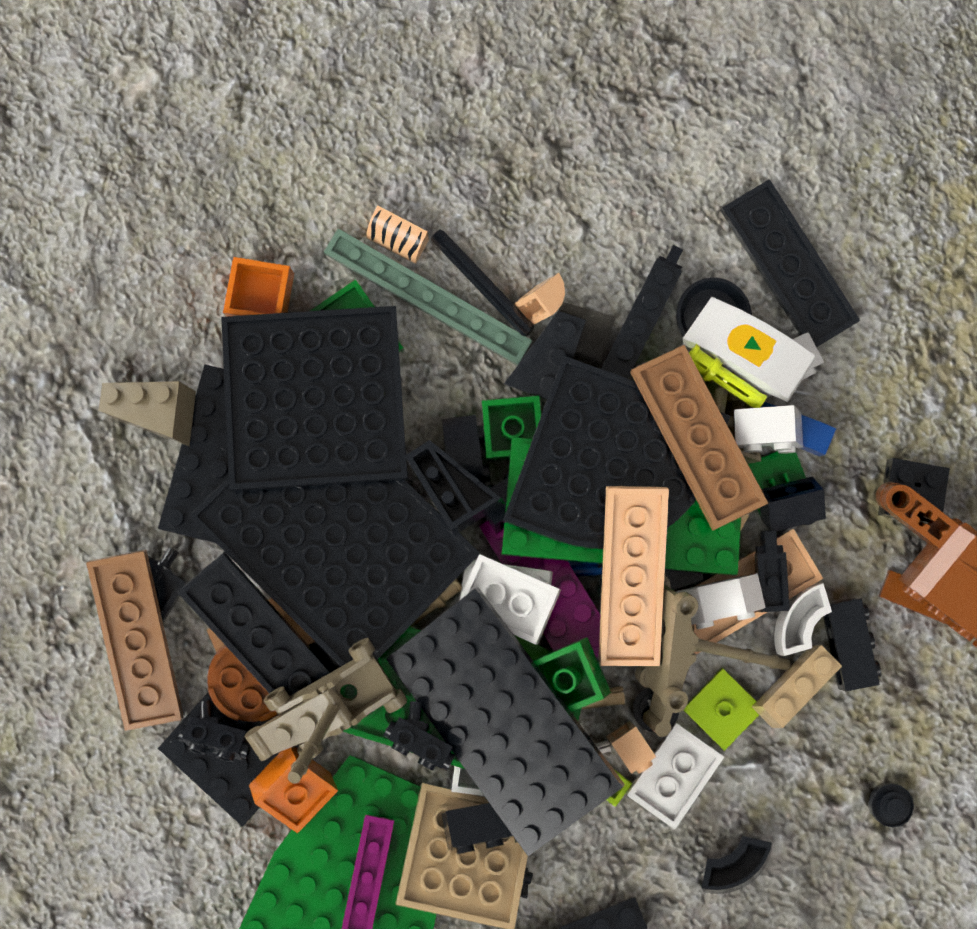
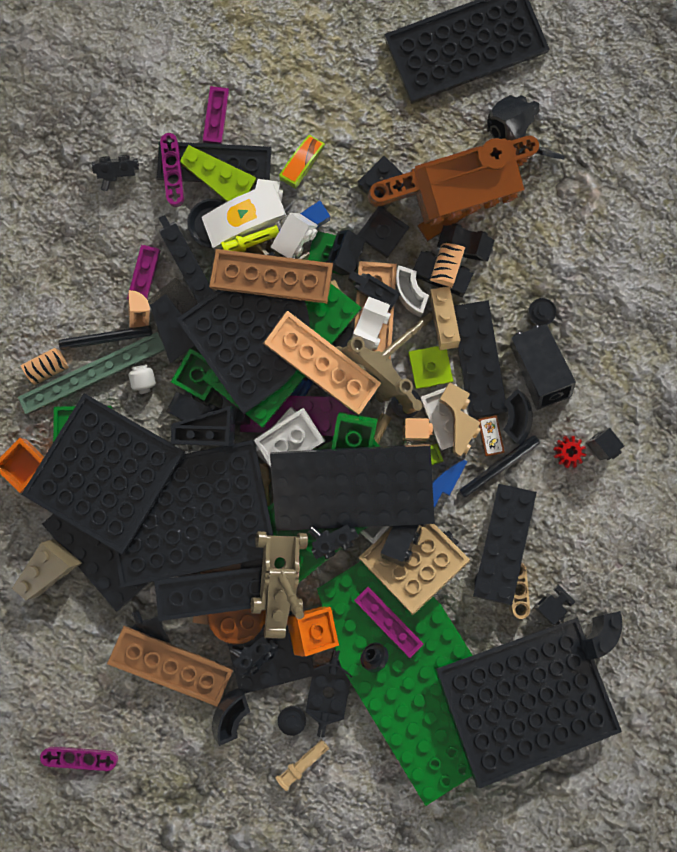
camera: 60 degrees left, 0 degrees up
none -> black brick [92,154,139,191]
none -> magenta plate [127,245,161,301]
none -> white head [128,365,156,394]
none -> magenta beam [160,133,184,207]
none -> lime wing [180,145,257,202]
none -> magenta plate [203,86,229,144]
none -> black brick [212,688,250,746]
none -> tan pin [275,739,330,791]
none -> black plate [277,705,306,736]
none -> slope [279,135,325,189]
none -> black plate [305,649,352,738]
none -> black plate [357,206,410,258]
none -> black plate [361,642,389,673]
none -> light nougat brick [430,243,465,288]
none -> blue slope [433,459,468,508]
none -> black brick [437,223,495,262]
none -> tan arch [438,383,481,457]
none -> black plate [454,300,508,418]
none -> black axle [459,435,540,498]
none -> tile [477,415,505,457]
none -> black slope [510,324,576,410]

